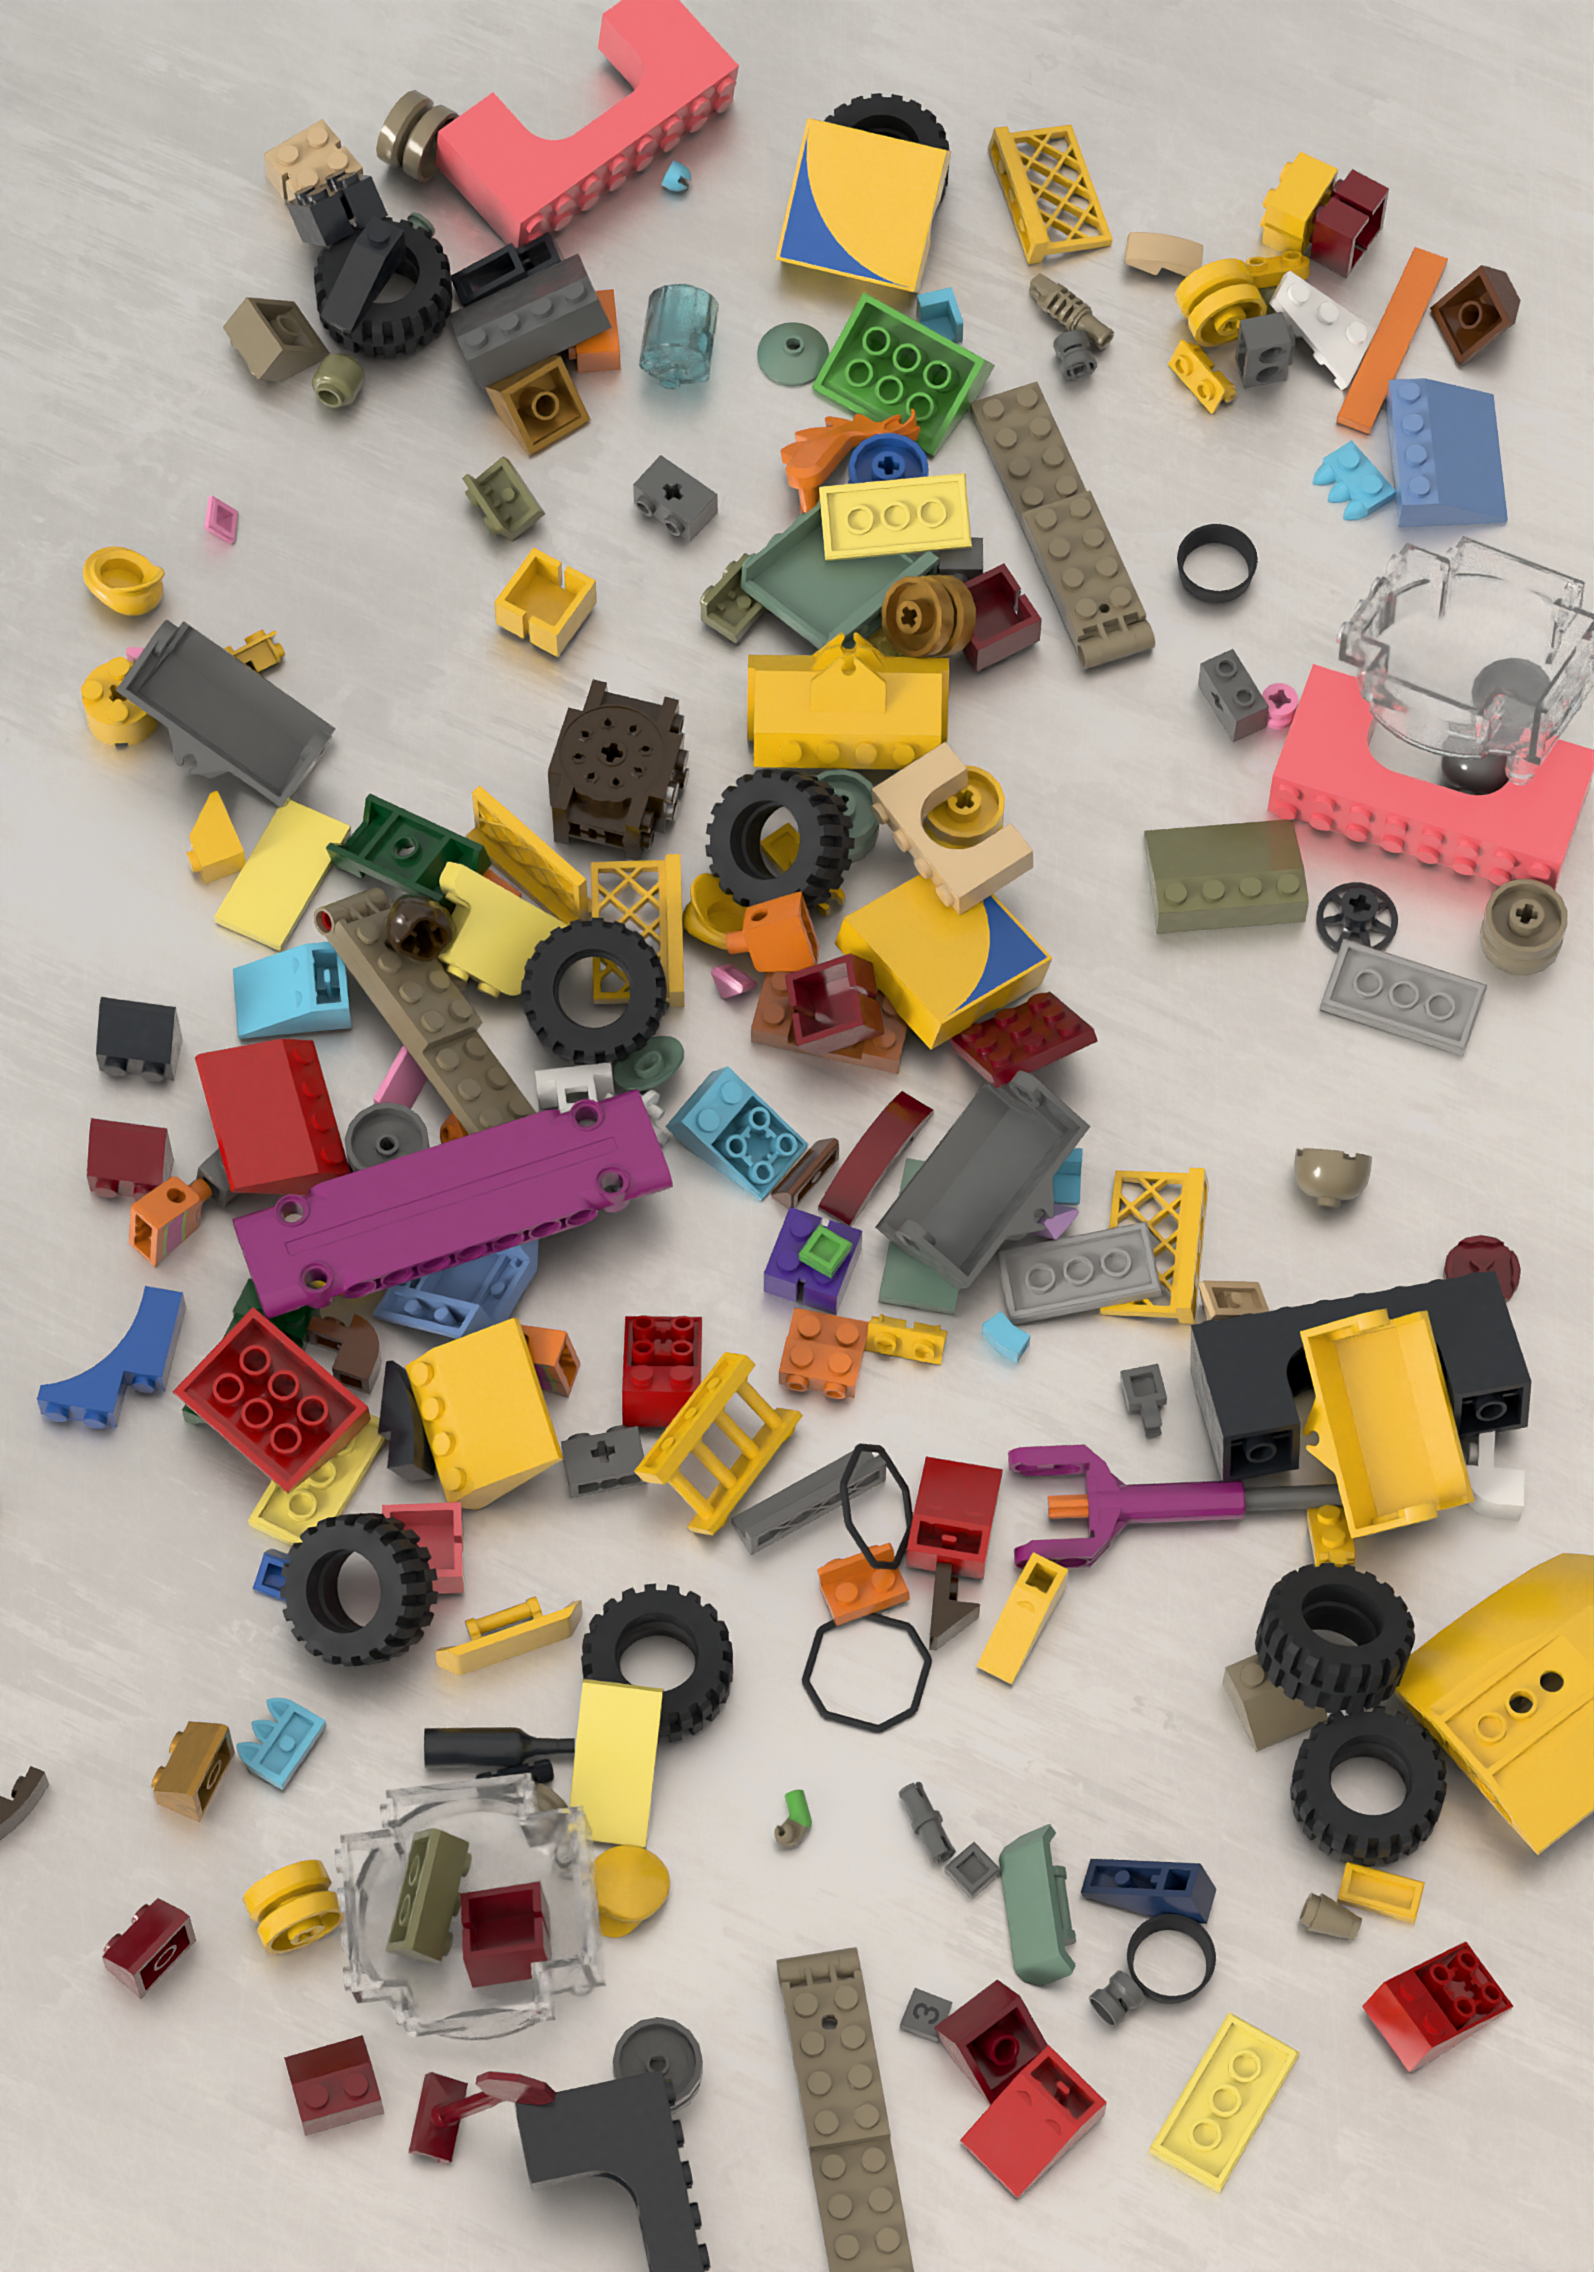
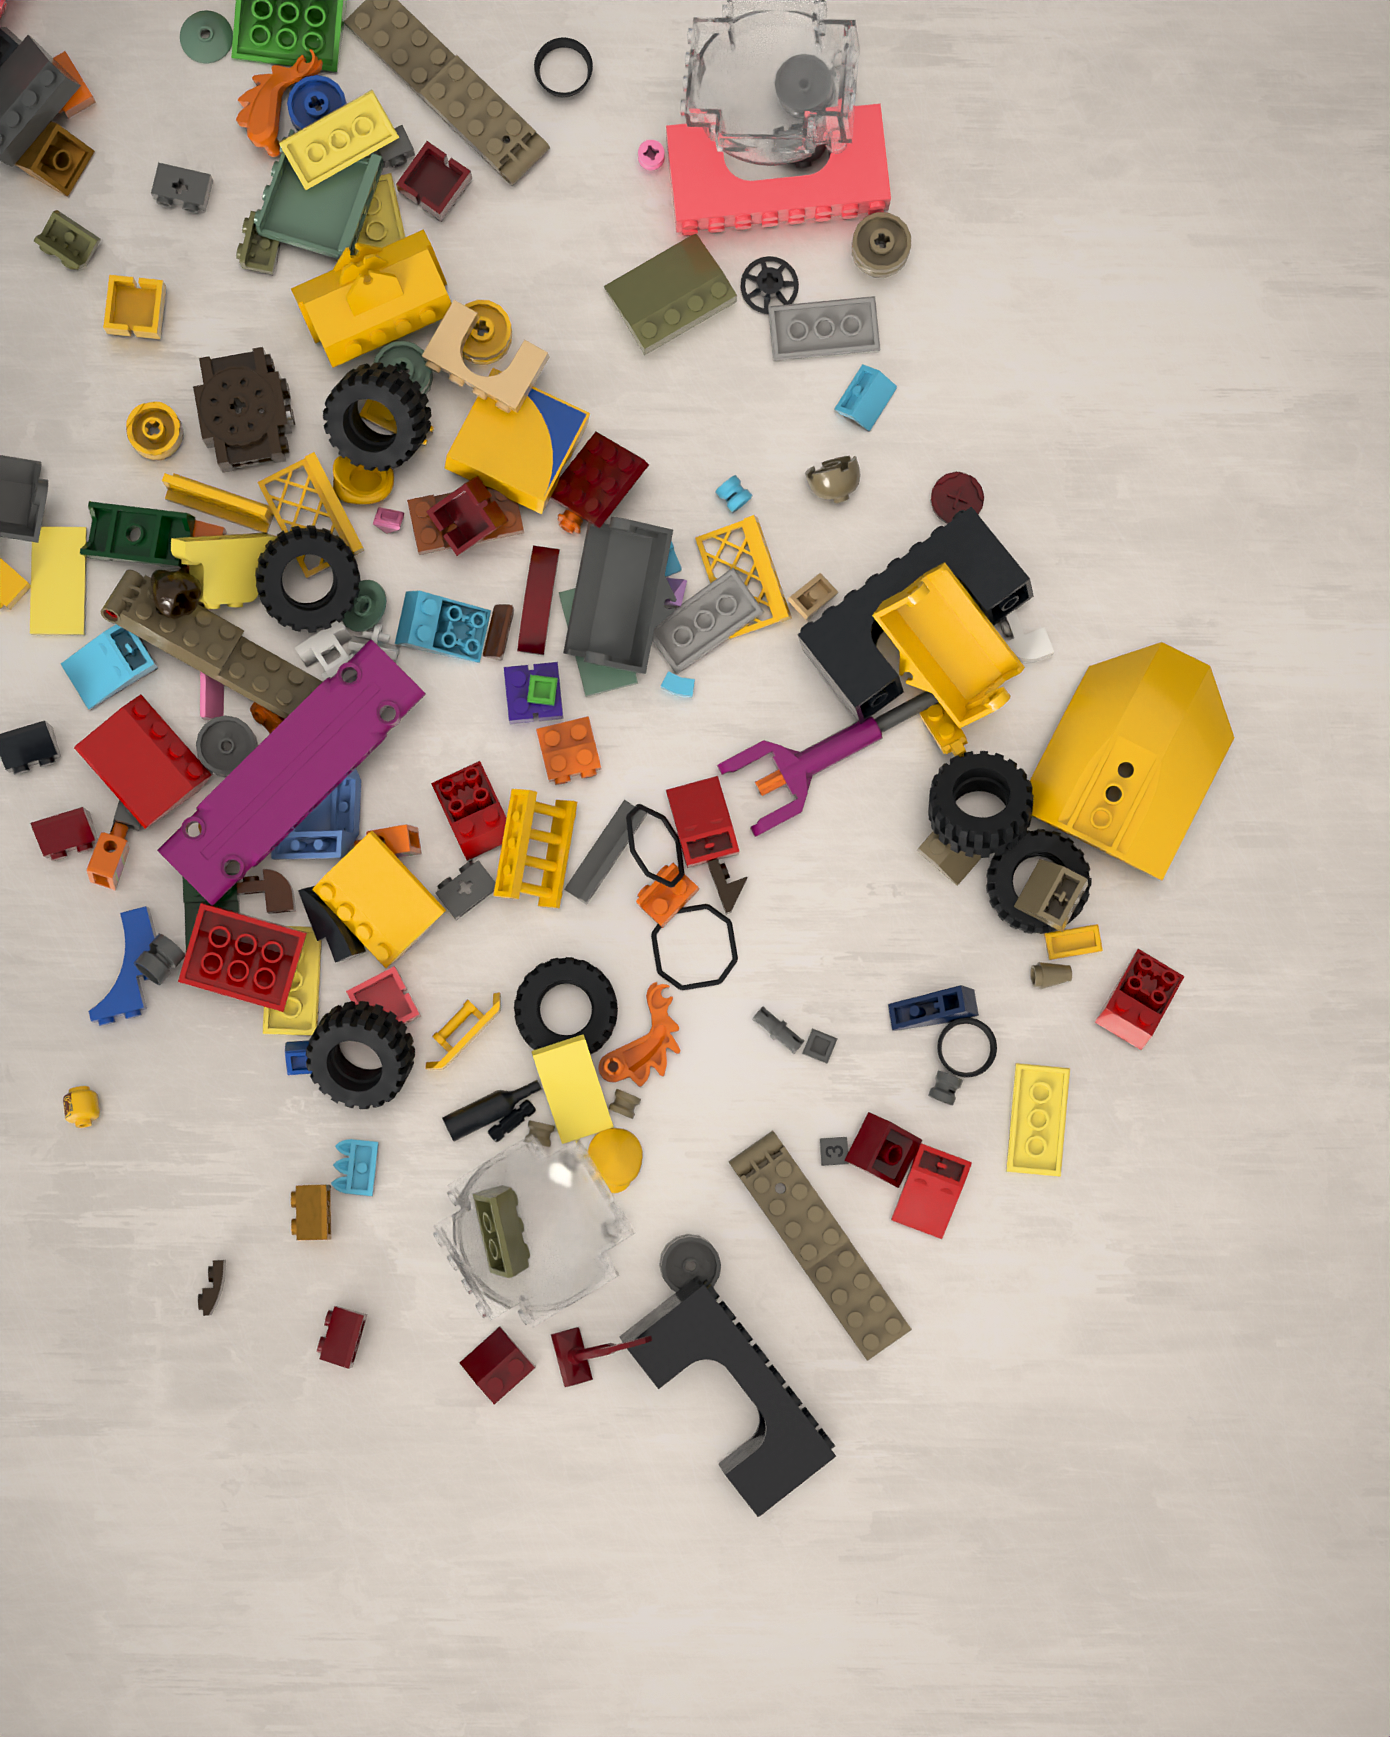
camera: 30 degrees left, 20 degrees up
yellow wheel [242,1859,347,1954] -> none
dark red piece [460,1881,553,1988] -> none
clear light blue cylinder [639,284,719,390] -> none
orange torso [726,891,820,972] -> none
arm [774,1789,812,1847] -> none
yellow hinge [865,1314,948,1365] -> none
pearl gold wheel [882,575,976,657] -> none
yellow slope [977,1552,1068,1685] -> none
sand green piece [999,1824,1076,1986] -> none
dark grey plate [1120,1364,1167,1437] -> none
dark grey brick [1198,649,1269,742] -> none
none -> yellow brick [126,402,183,461]
none -> dark grey wheel [134,933,185,985]
none -> orange plate [557,510,583,534]
none -> orange animal [598,982,681,1087]
none -> dark tan wheel [608,1089,641,1119]
none -> medium azure wheel [715,475,753,513]
none -> medium azure panel [835,364,897,431]
none -> dark tan slope [1014,859,1088,932]

